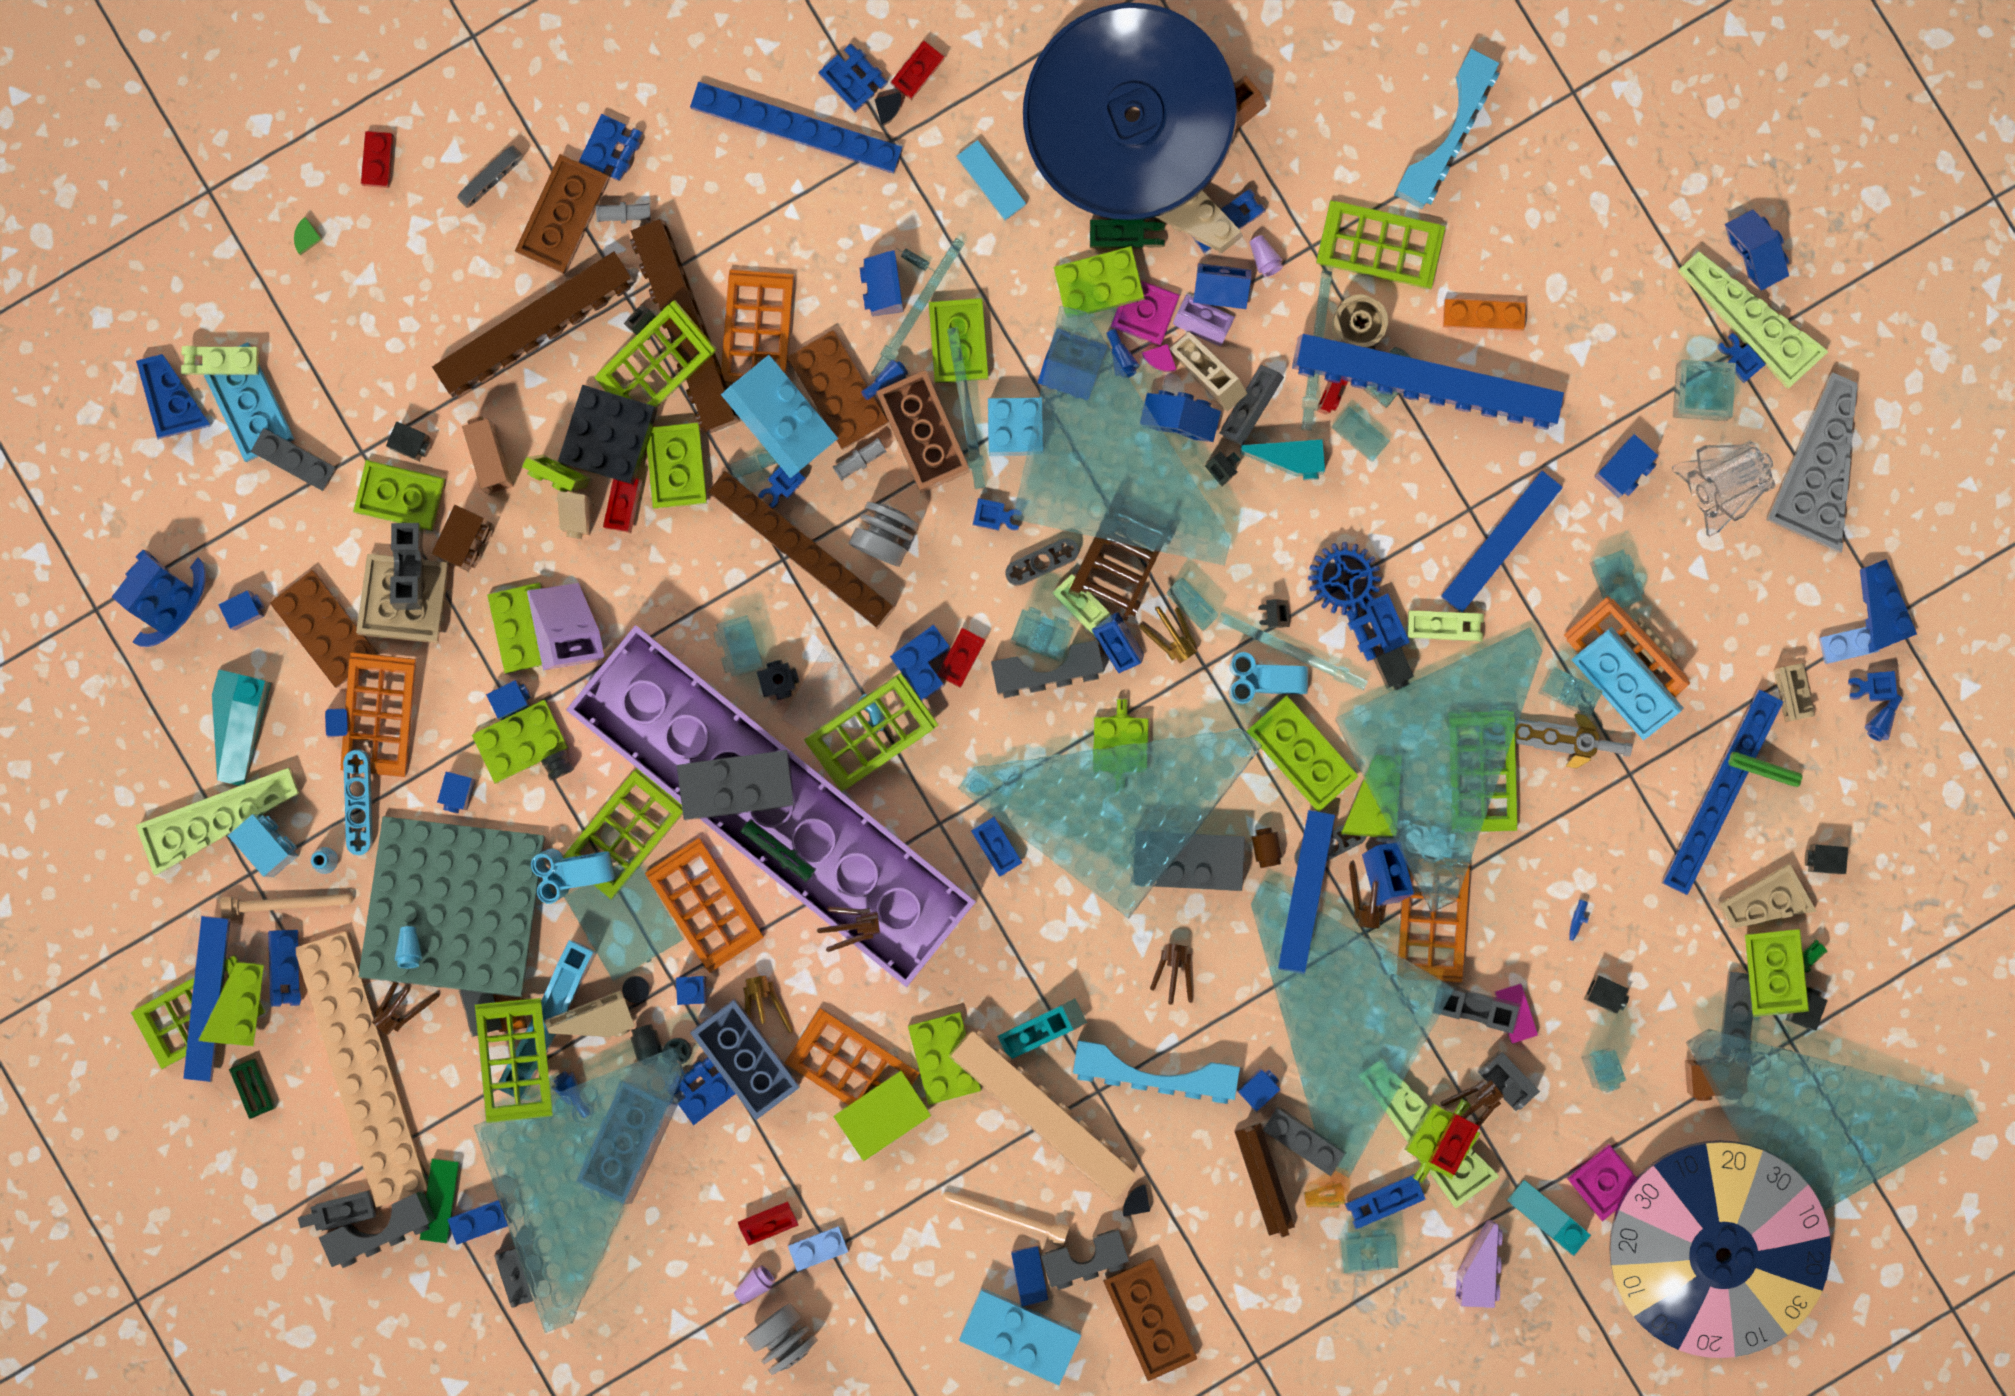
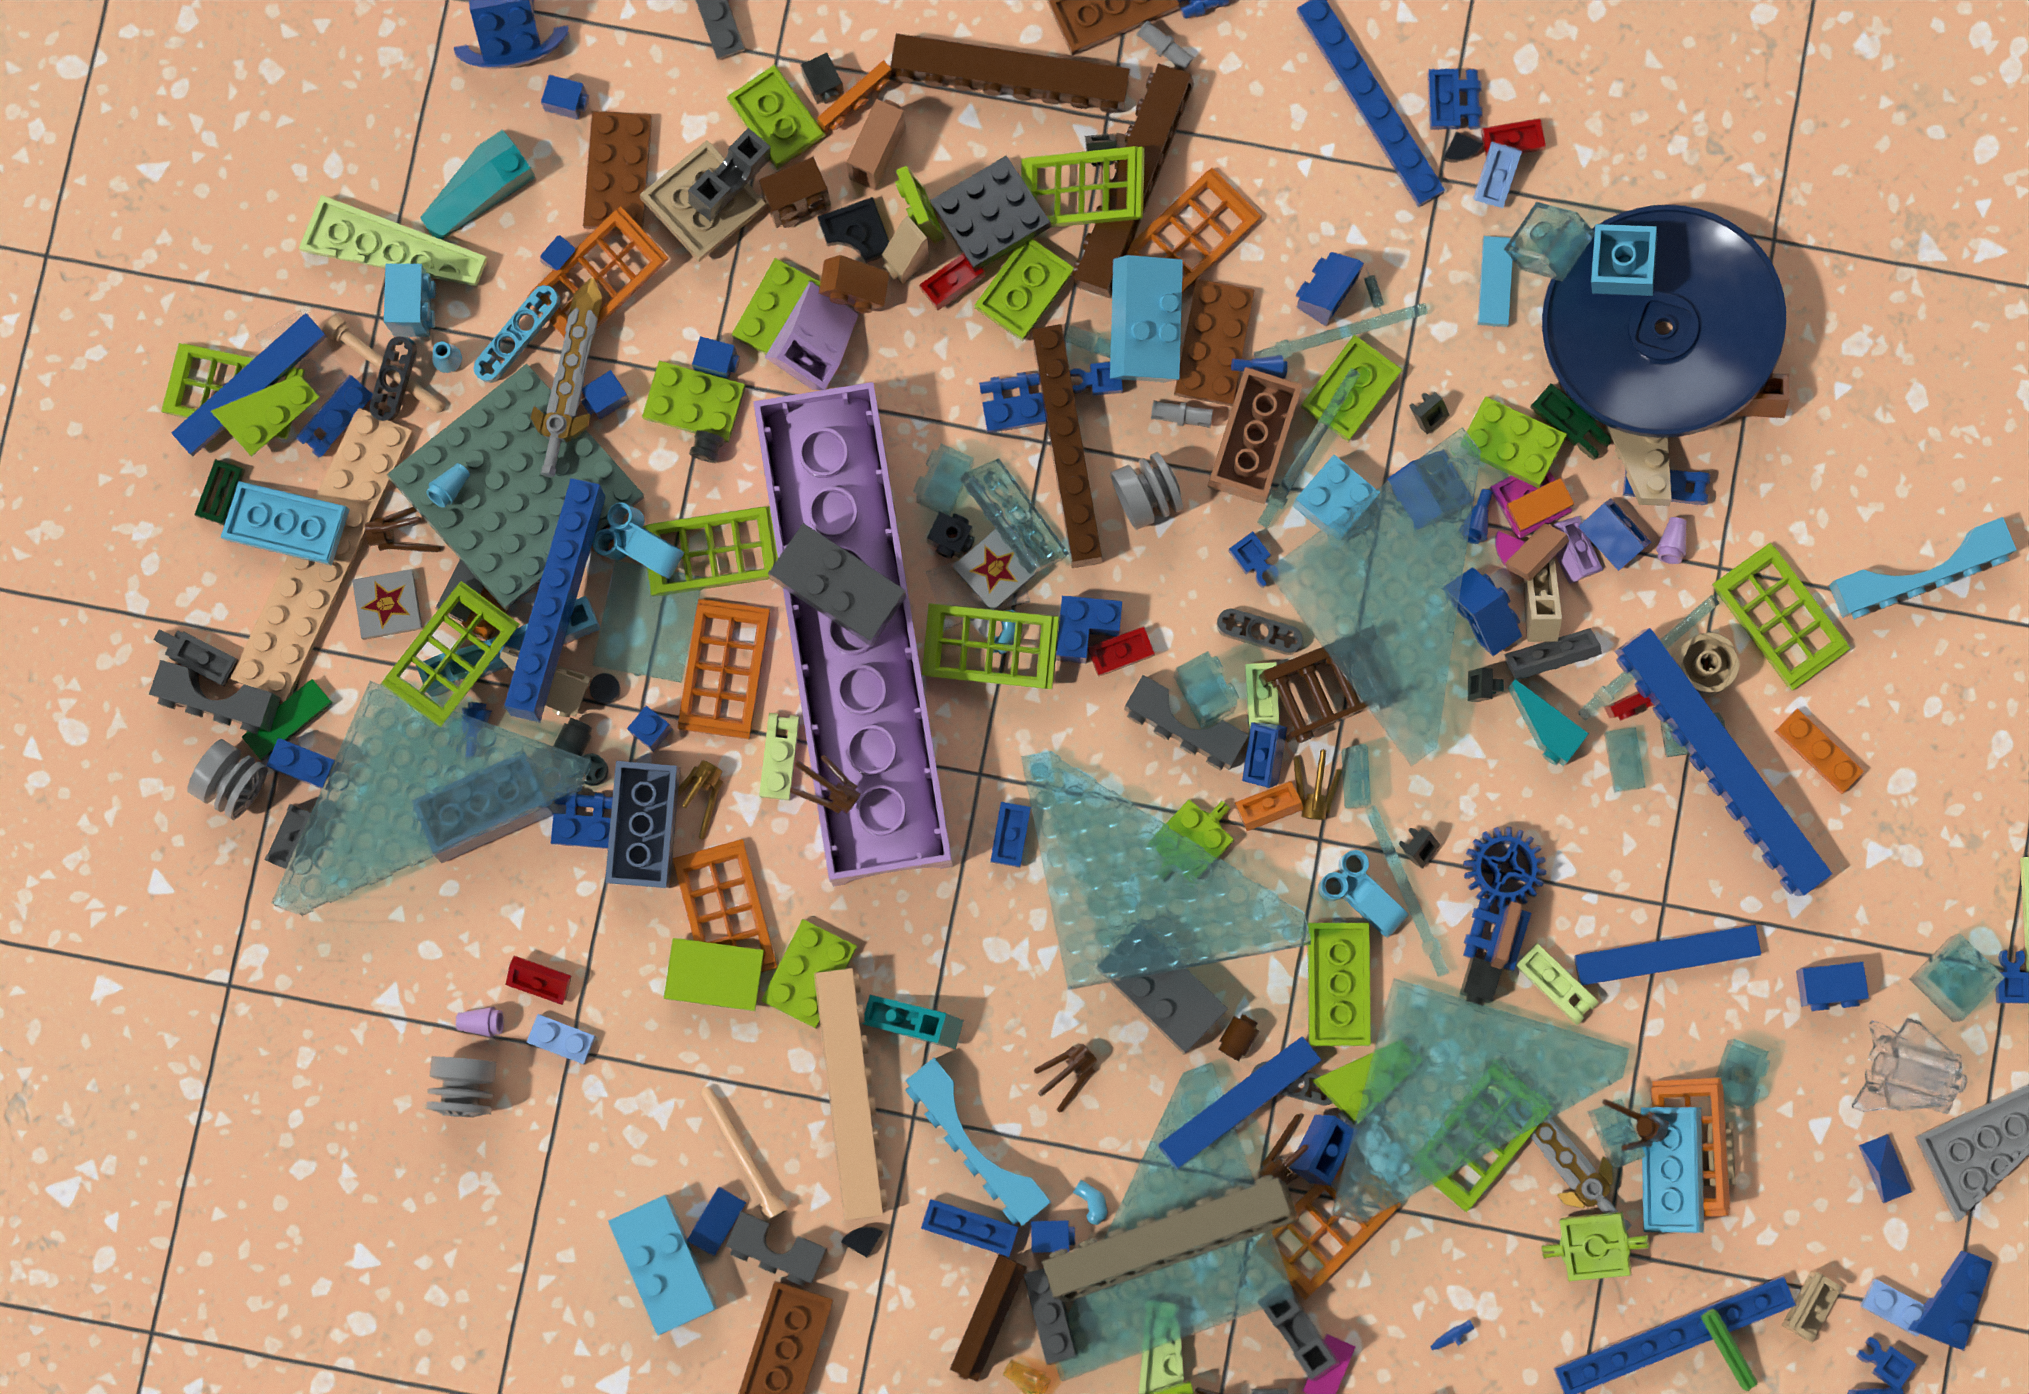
camera: 40 degrees right, 5 degrees down
dark green pin [741,819,817,882] -> none
none -> light grey wheel [187,739,268,820]
none -> medium azure tile [220,481,350,566]
none -> light grey tile [352,569,423,640]
none -> black beam [370,336,417,421]
none -> blue brick [504,478,606,722]
none -> sword [531,278,603,477]
none -> yellowish green plate [759,713,800,801]
none -> orange plate [817,60,891,133]
none -> black tile [817,197,889,263]
none -> dark orange brick [819,255,890,313]
none -> blue plate [921,1199,1018,1257]
none -> light grey tile [953,527,1038,610]
none -> clear light blue plate [959,458,1069,575]
none -> blue plate [979,372,1046,434]
none -> dark tan brick [1042,1175,1299,1303]
none -> medium azure arm [1073,1180,1108,1225]
none -> orange plate [1235,781,1304,831]
none -> pearl dark grey tile [1410,392,1450,434]
none -> light blue plate [1473,142,1522,208]
none -> nougat tile [1490,901,1522,969]
none -> clear light blue brick [1504,202,1595,281]
none -> nougat tile [1505,523,1569,581]
none -> orange tile [1506,478,1575,532]
none -> lime plate [1542,1212,1649,1281]
none -> medium azure brick [1591,224,1657,296]
none -> reddish brown plant [1602,1099,1670,1151]
none -> blue slope [1859,1134,1912,1203]

